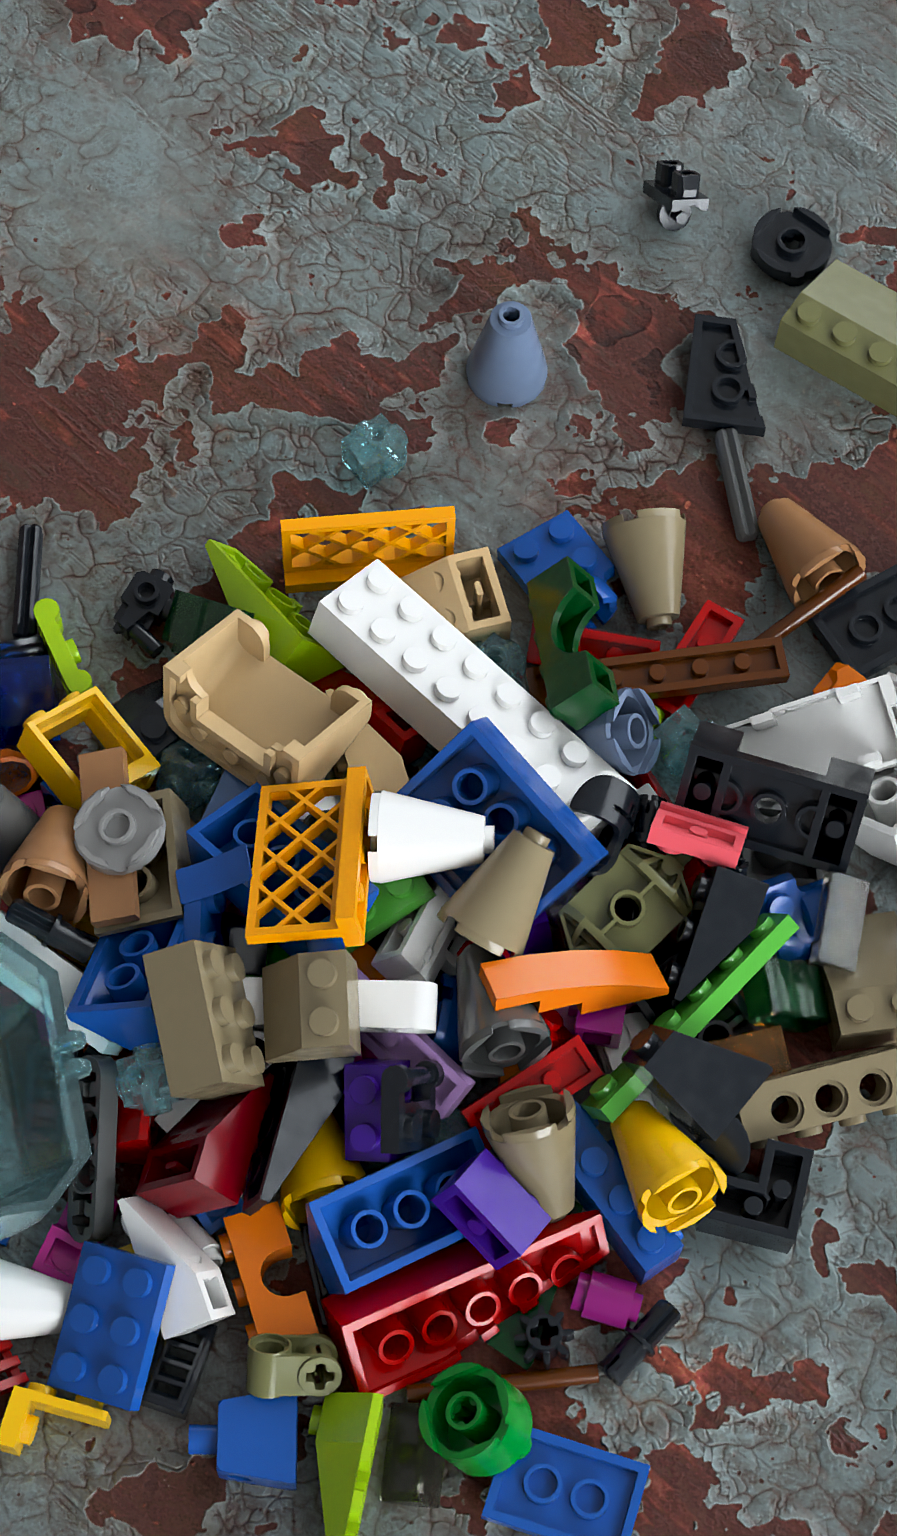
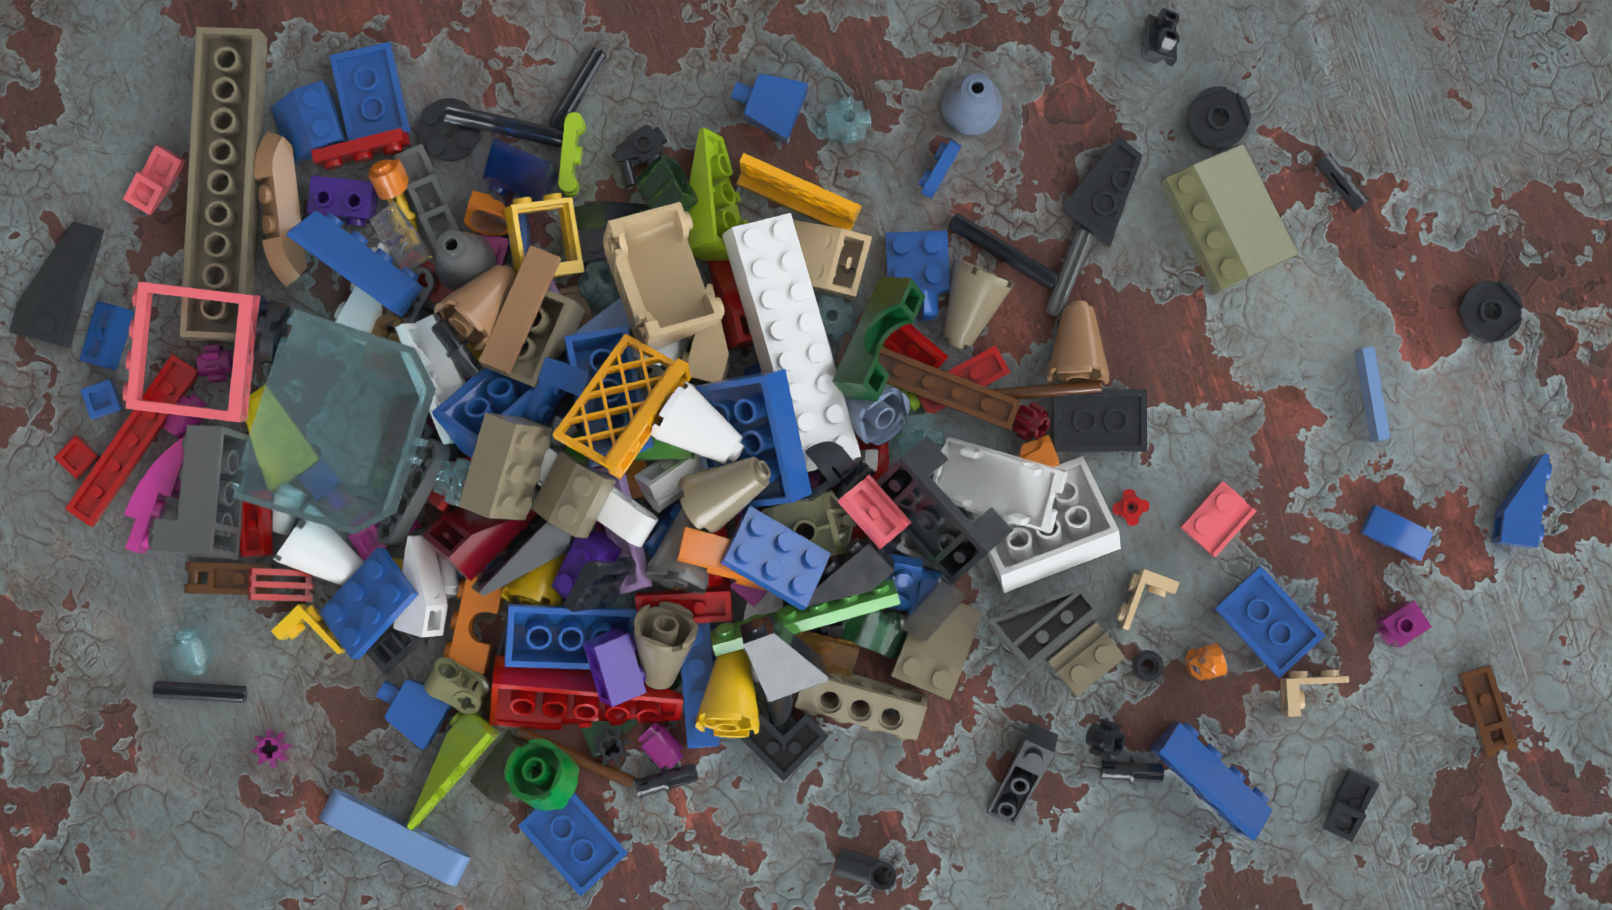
camera: 30 degrees right, 20 degrees up
light grey tile [73,784,166,875] -> none
none -> plate [720,506,831,610]
none -> blue torso [731,74,808,144]
none -> blue plate [918,140,962,199]
none -> black axle [948,213,1059,289]
none -> dark red gear [1012,401,1050,442]

